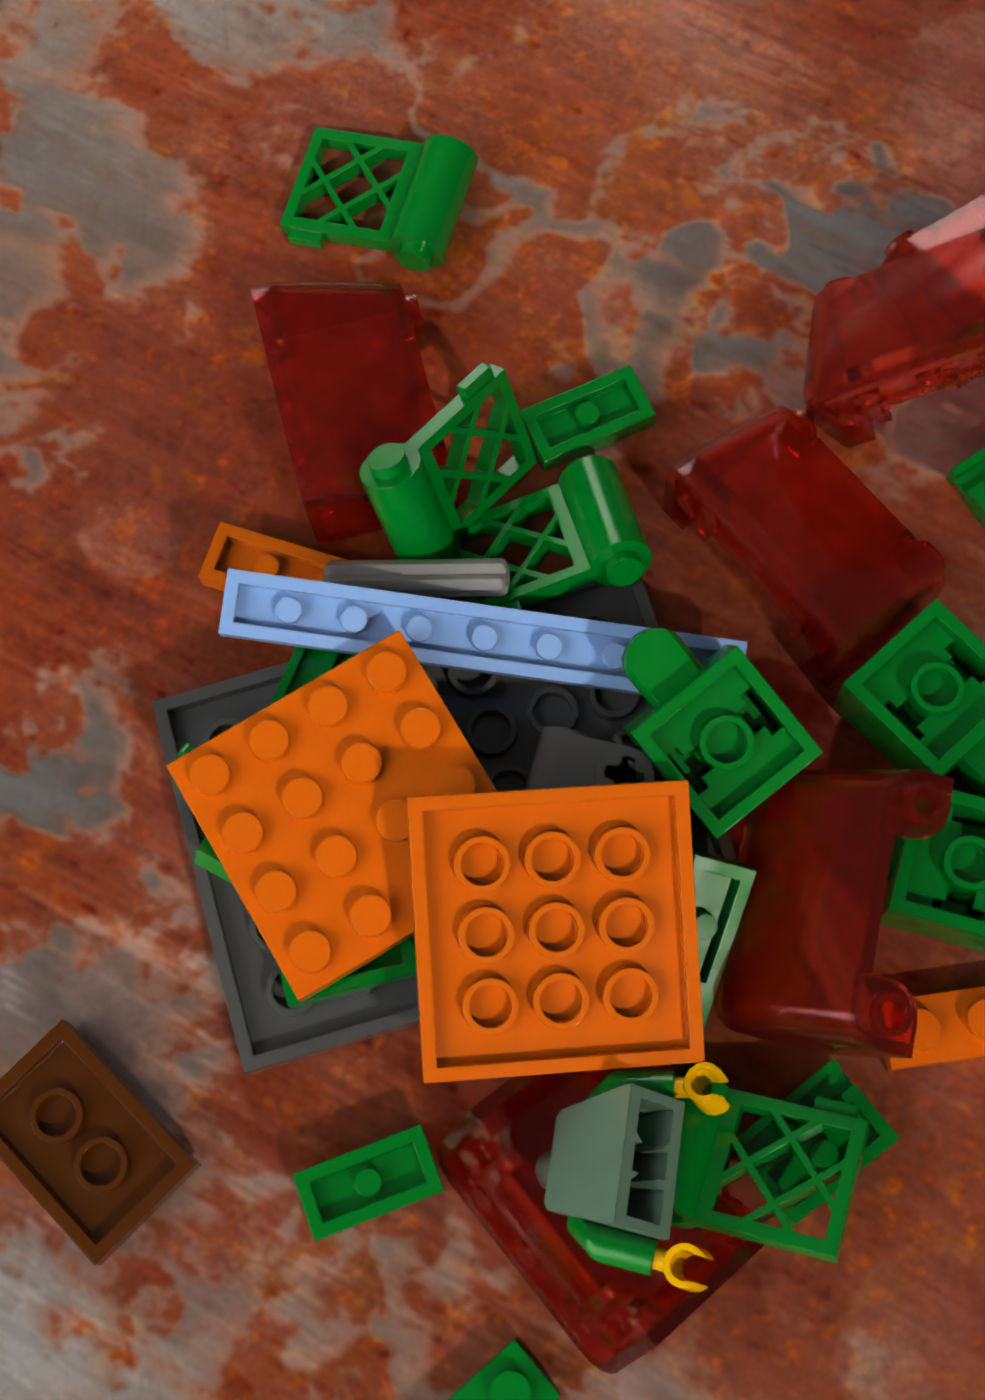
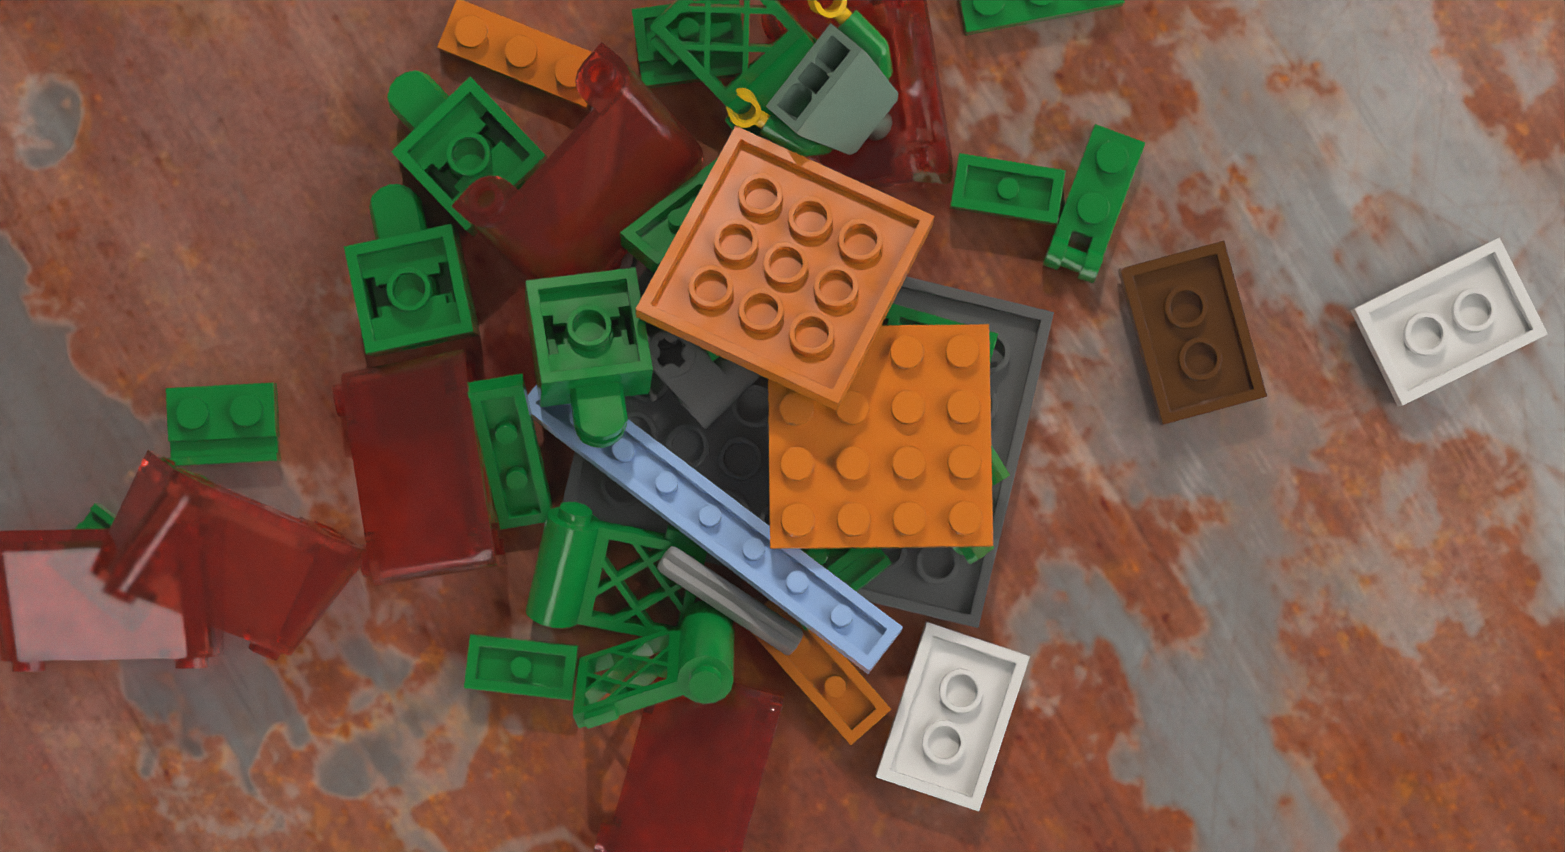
camera: 160 degrees left, 15 degrees up
none -> green plate [468,373,553,530]
none -> white plate [875,621,1030,811]
none -> green plate [1042,124,1145,284]

